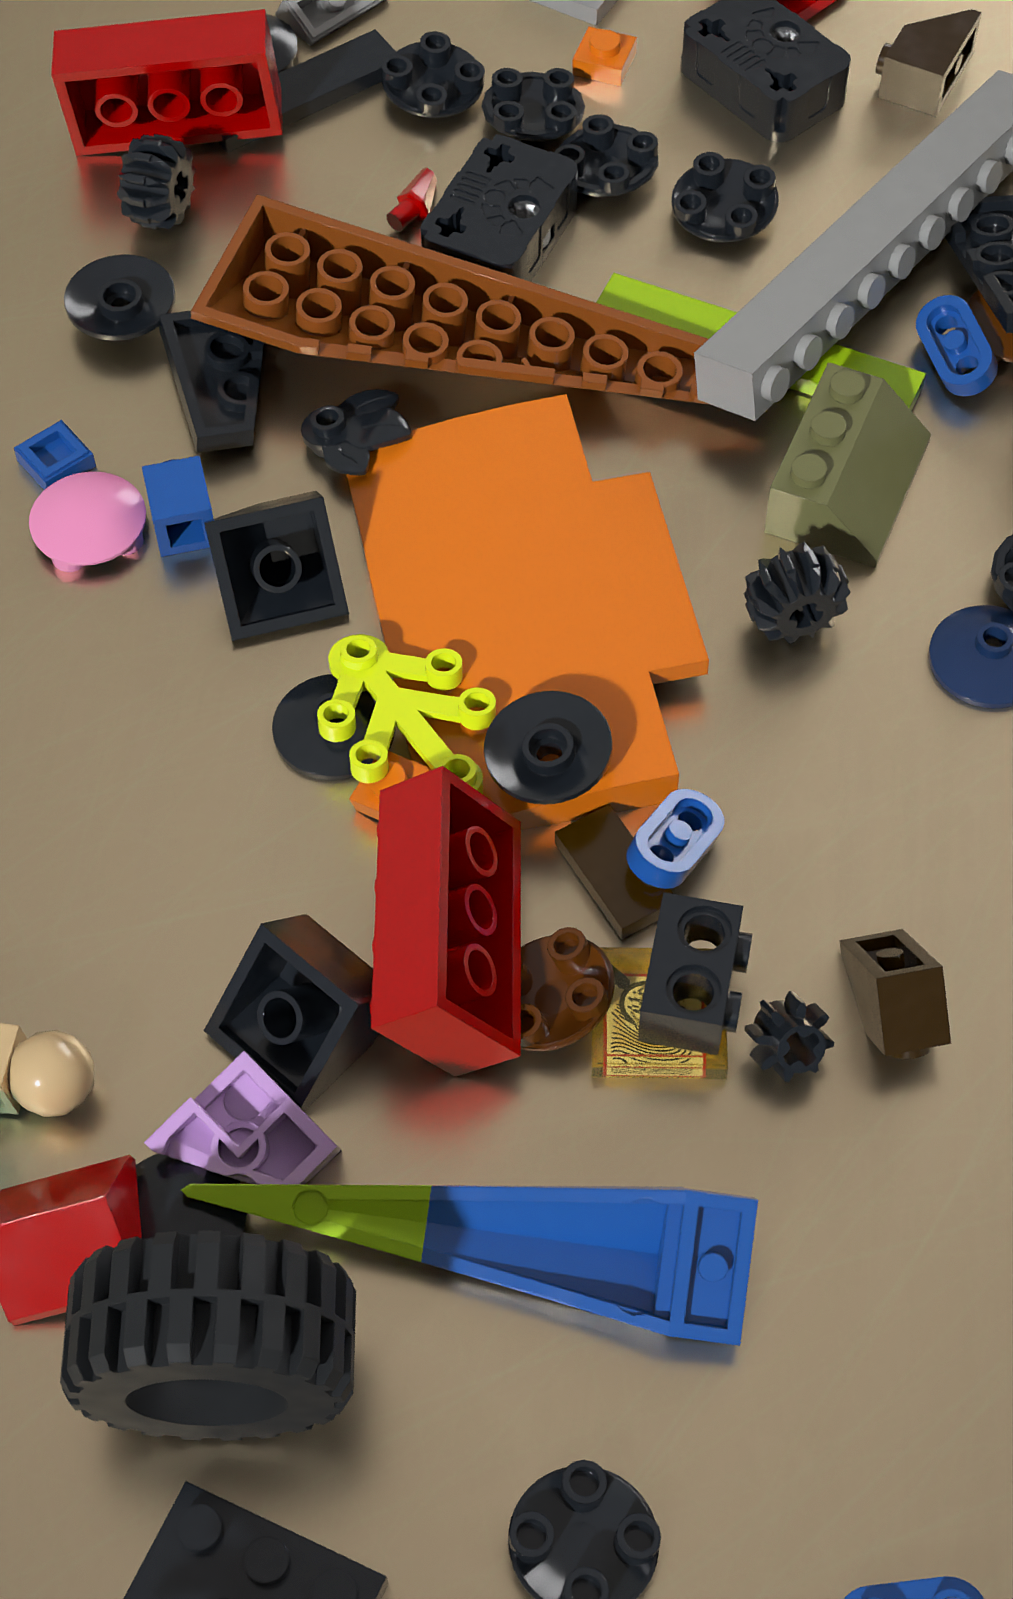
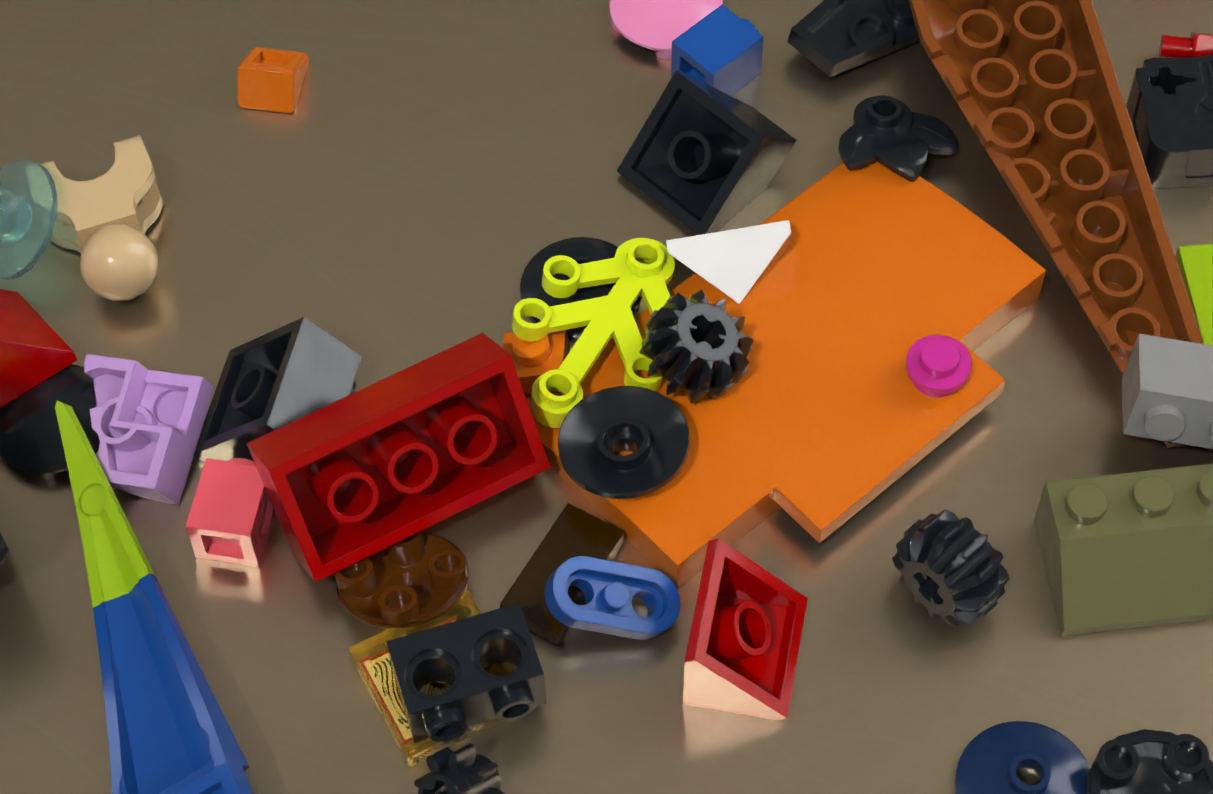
camera: 60 degrees right, 0 degrees up
none -> coral brick [185,458,275,567]
none -> black gear [639,289,754,404]
none -> white slope [666,220,791,304]
none -> red slope [682,538,808,721]
none -> dark pink plate [906,335,972,397]

